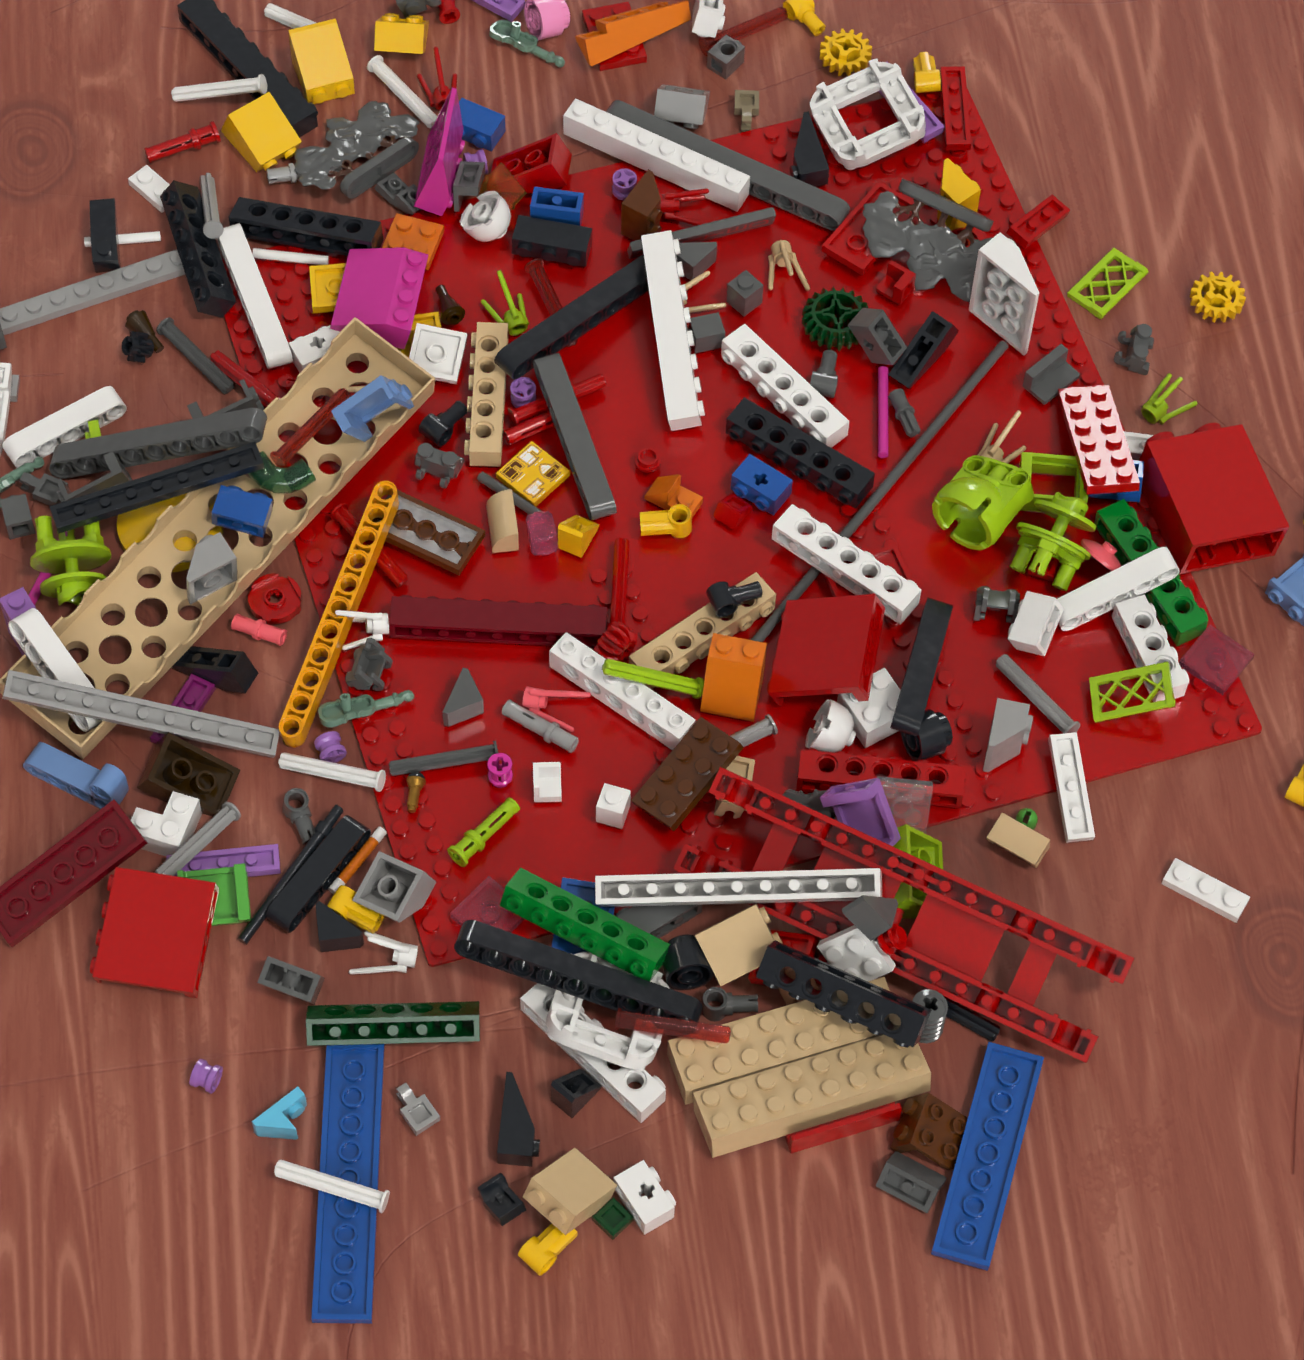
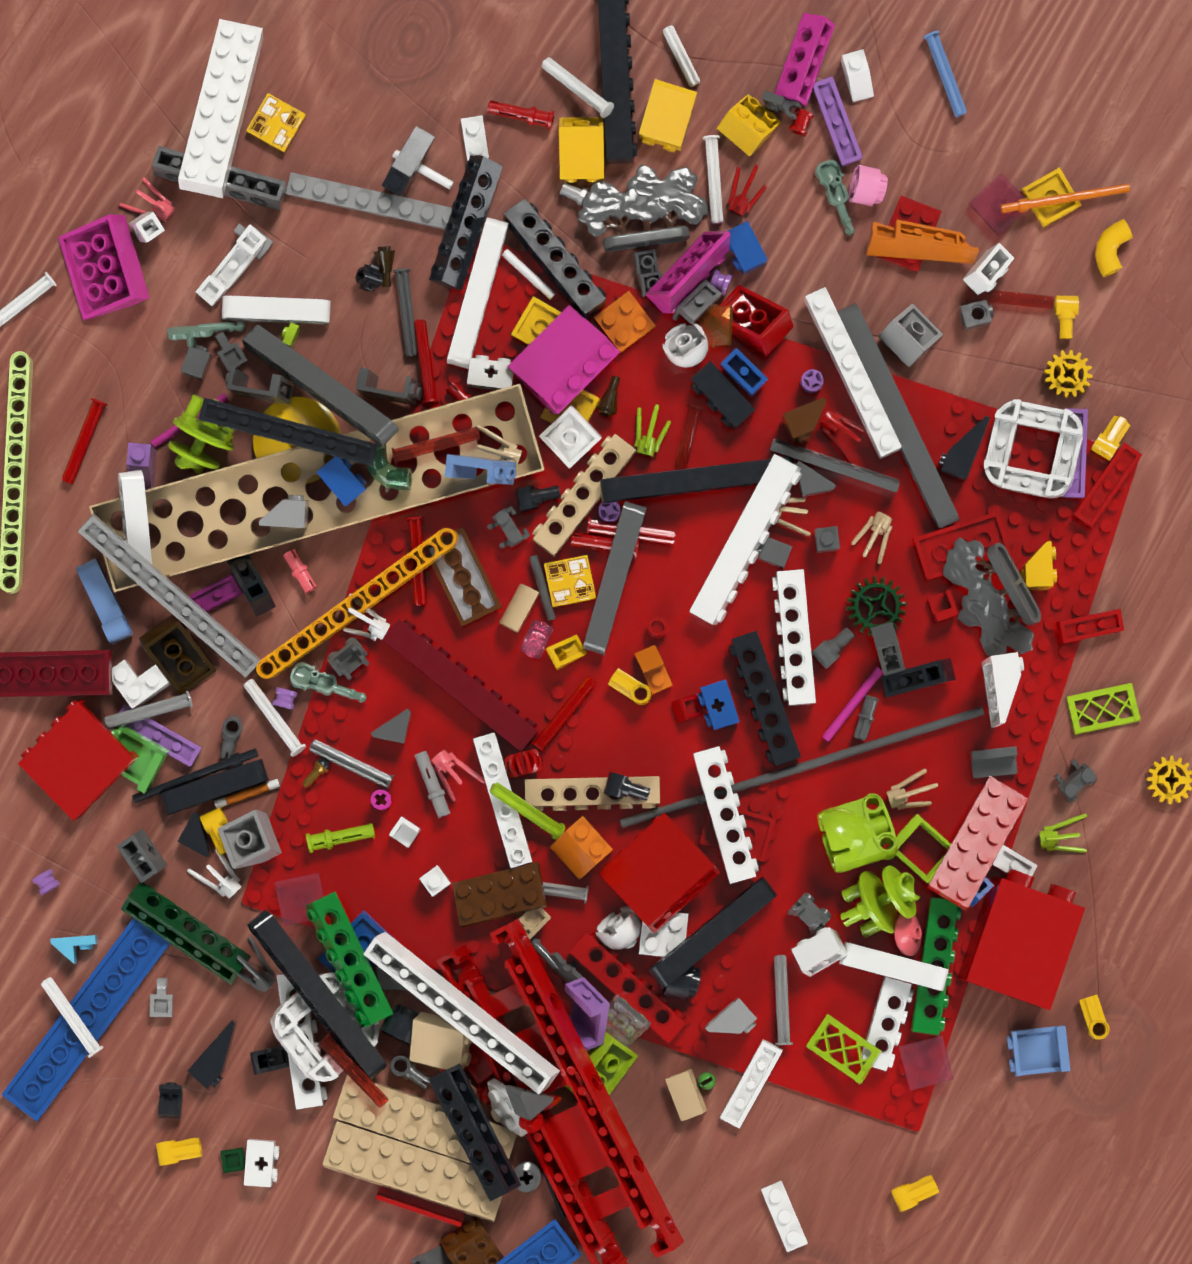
camera: 40 degrees right, 25 degrees up
light grey axle [200,173,224,239] -> none
red plate [248,573,302,626] -> none
tan brick [523,1148,618,1235] -> none
dark tan plate [734,90,759,132] -> none
none -> dark grey plant [237,937,276,993]

